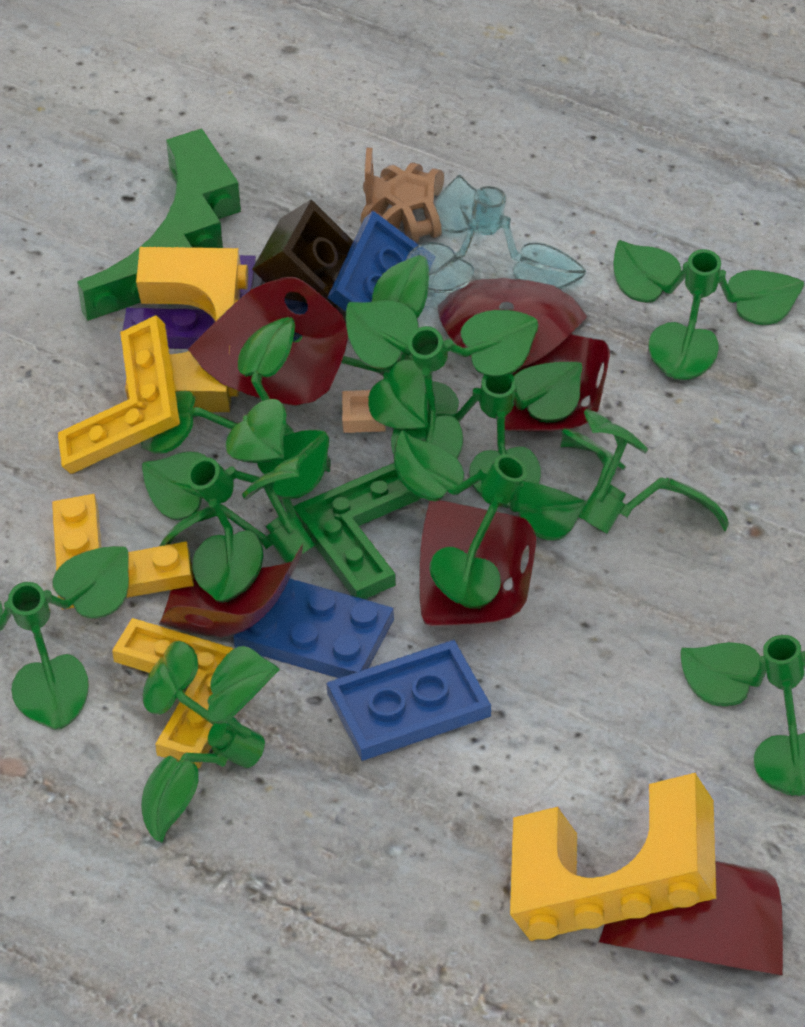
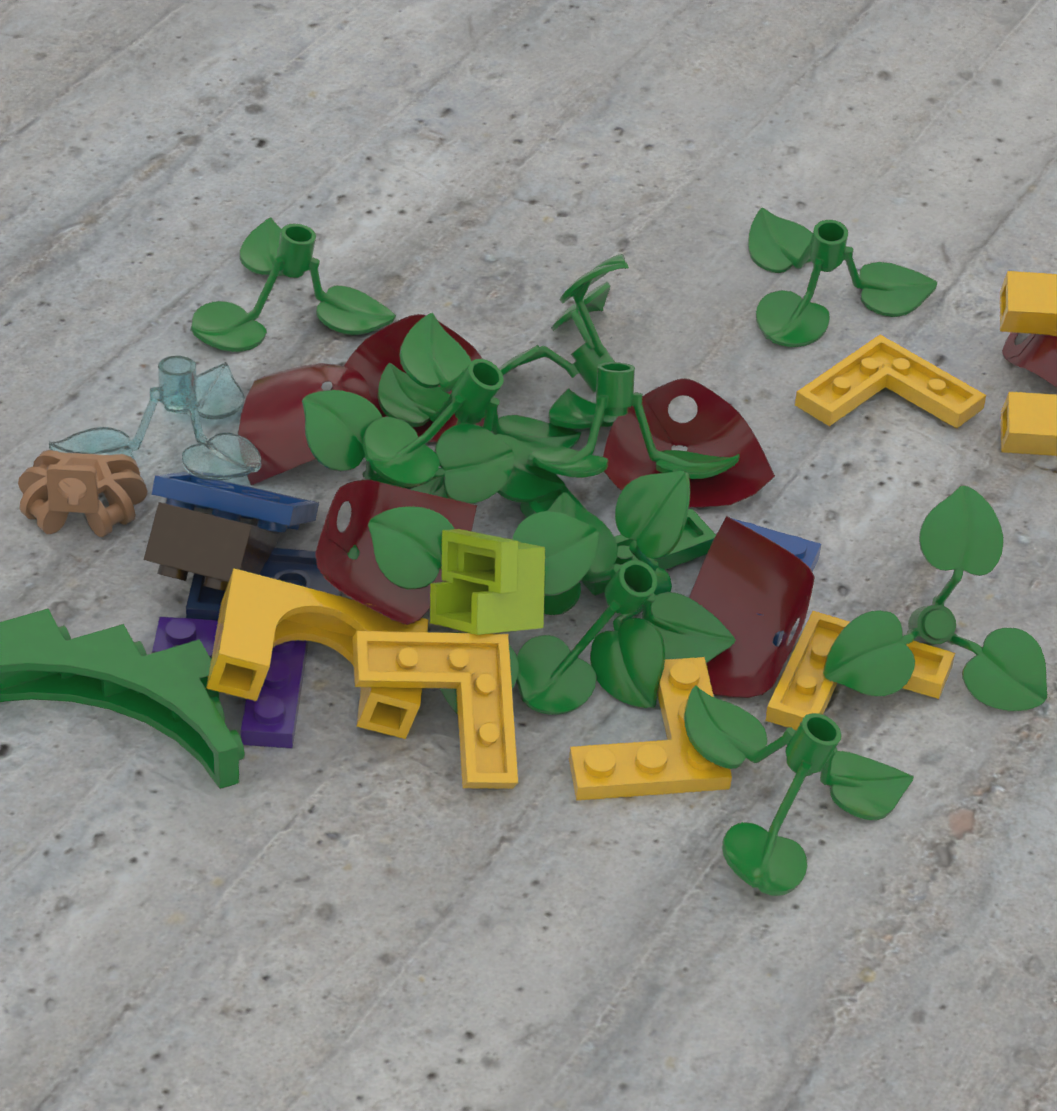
camera: 95 degrees left, 5 degrees down
blue plate [326,640,491,761] -> none
none -> lime plate [430,529,545,635]
none -> yellow plate [795,334,986,429]

